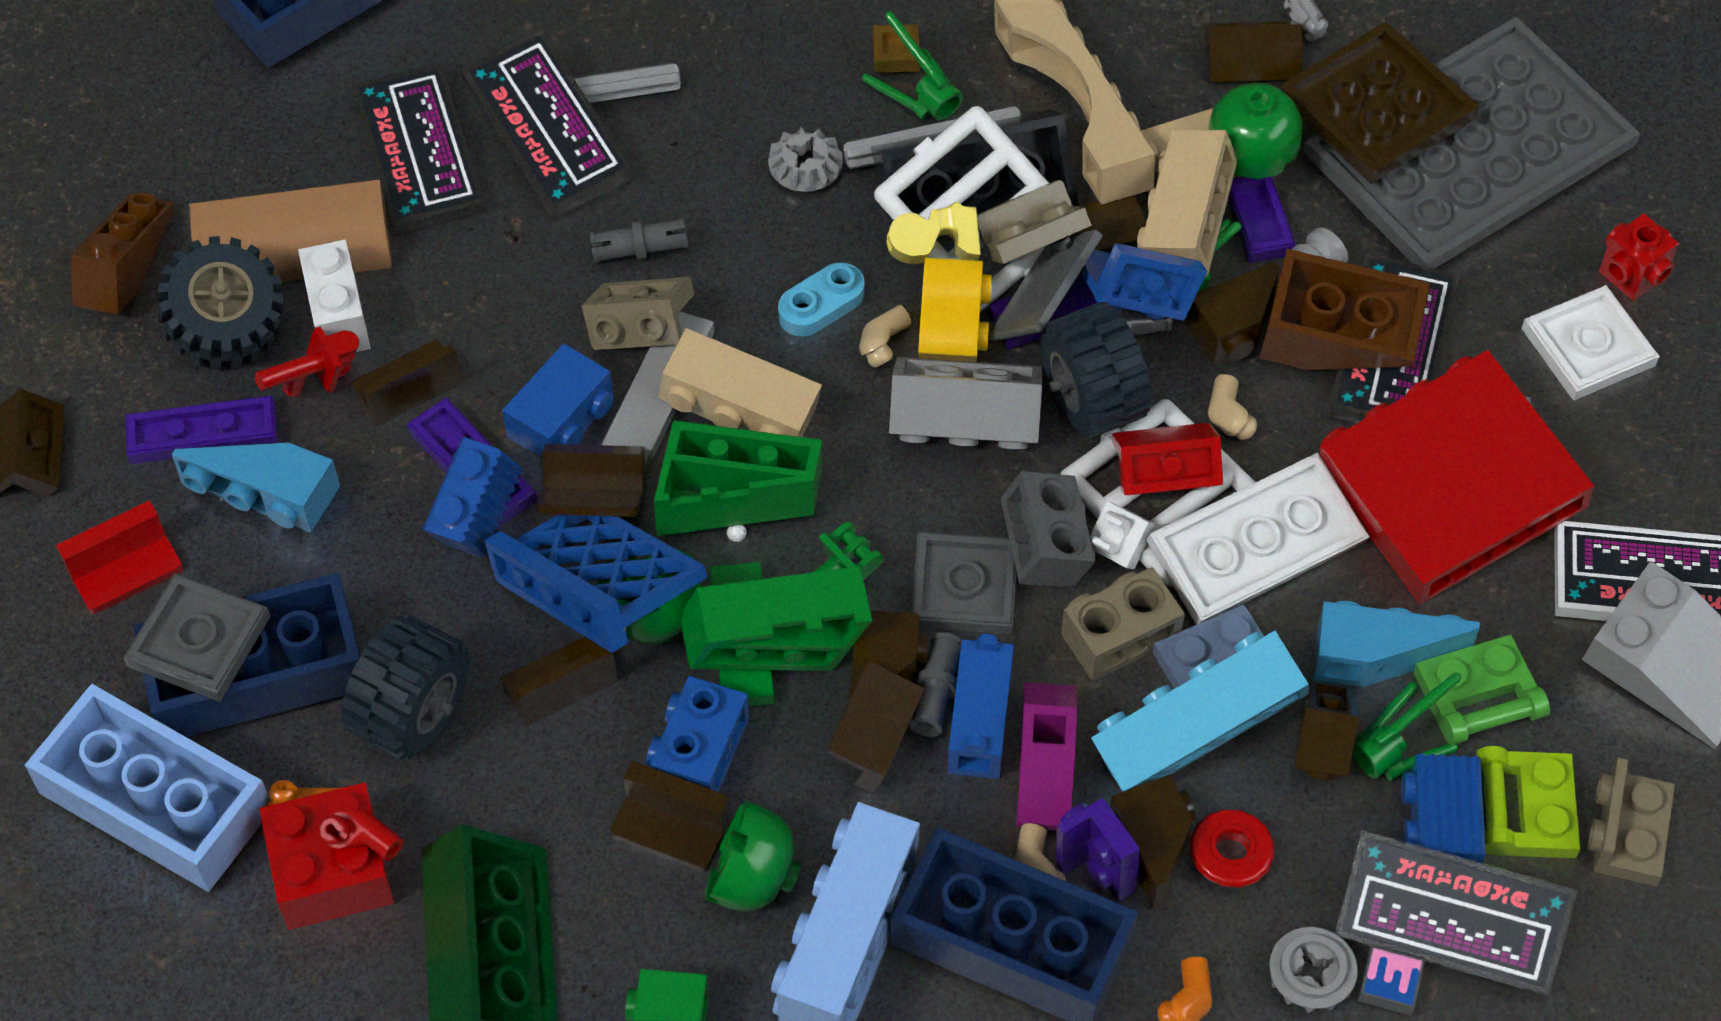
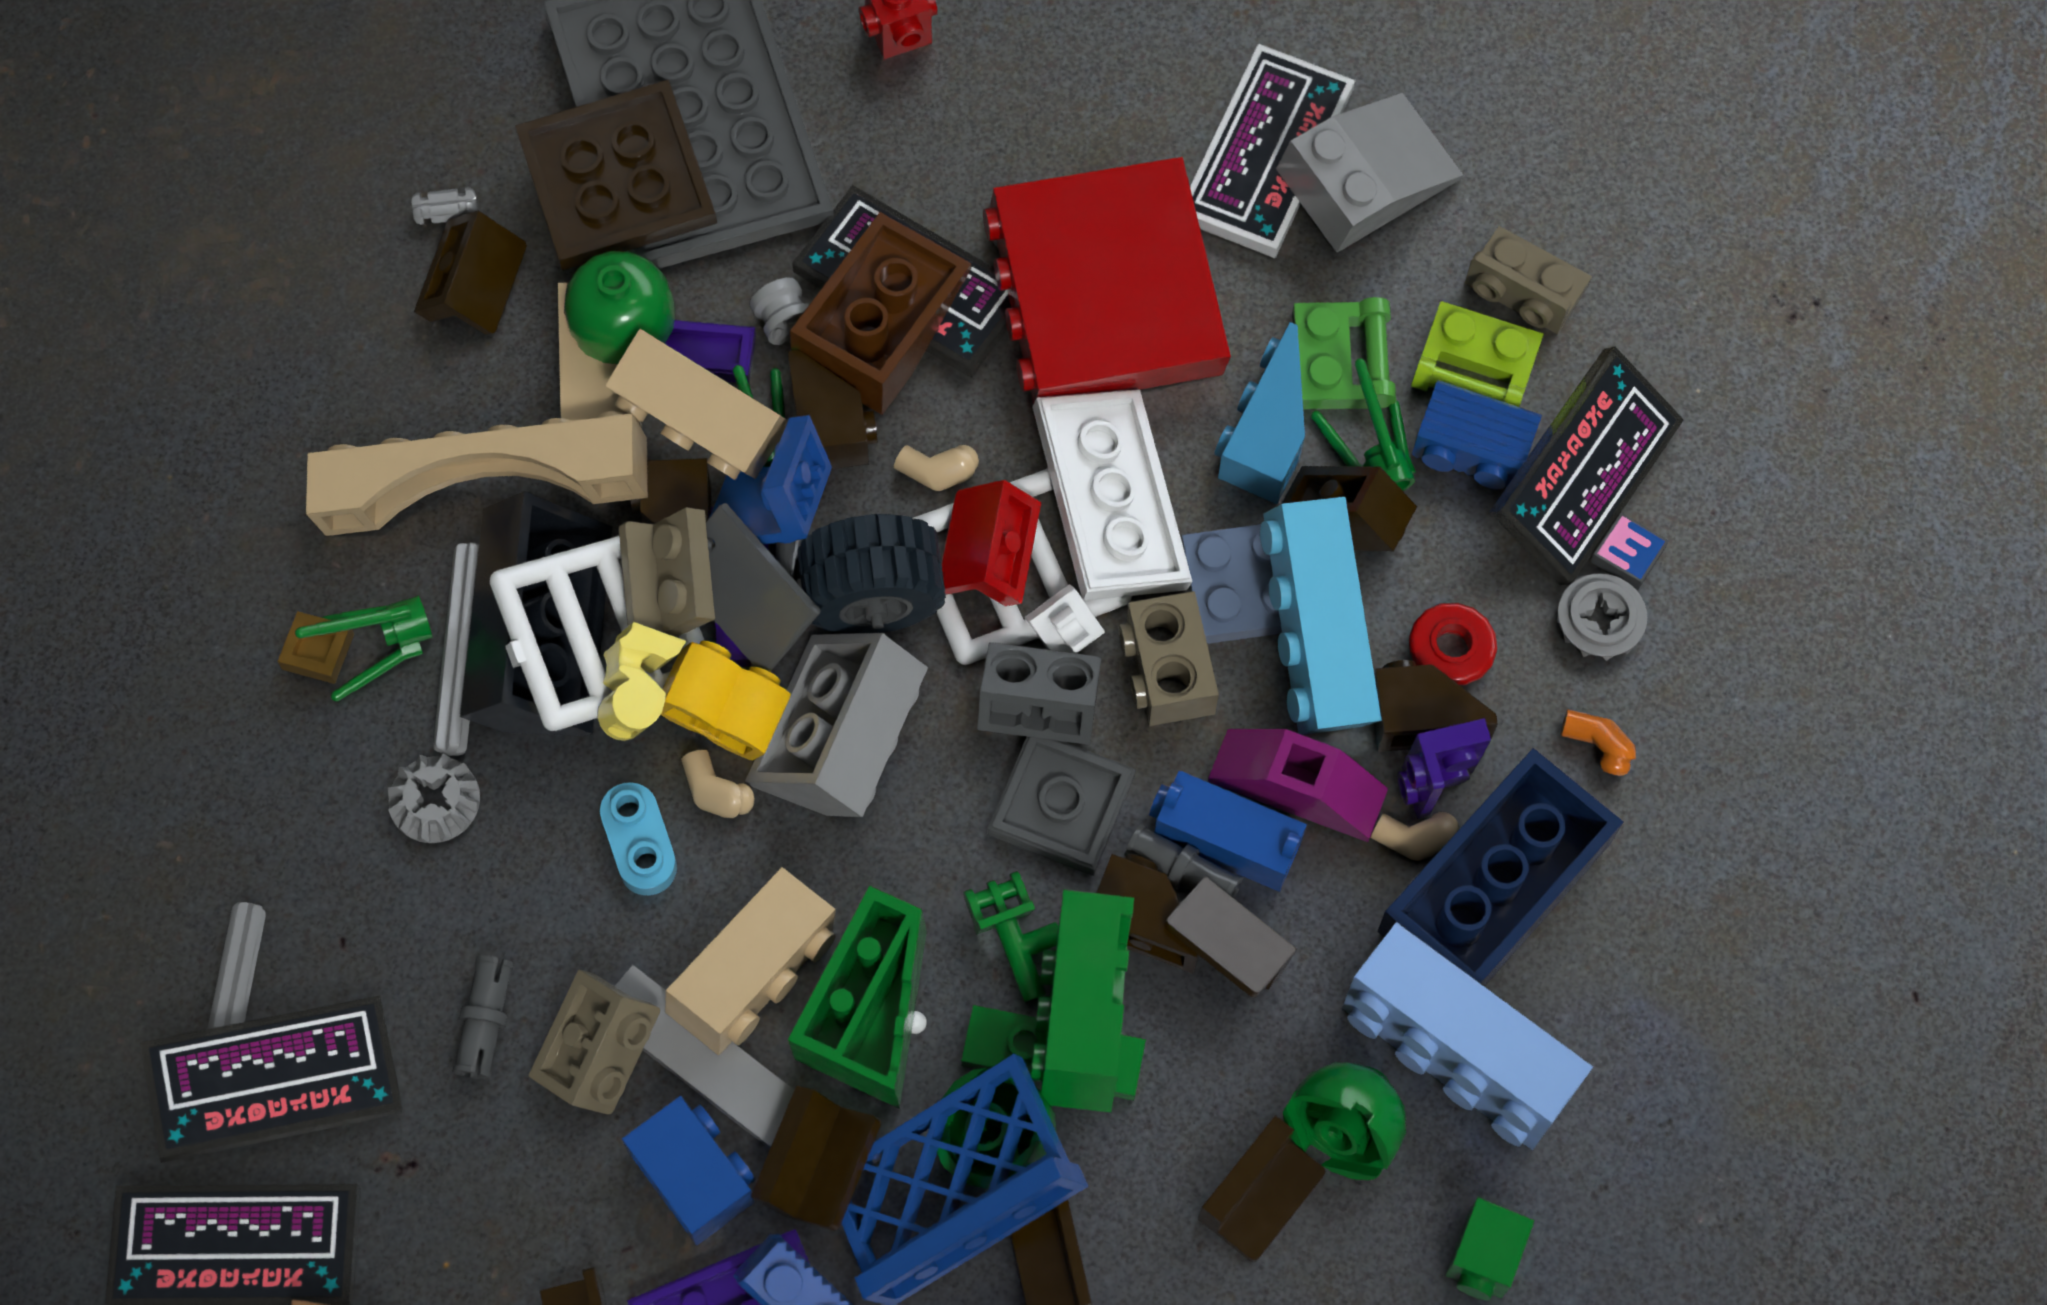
camera: 75 degrees left, 10 degrees up
blue brick [646,676,749,792] -> none
white tile [1521,285,1659,401] -> none

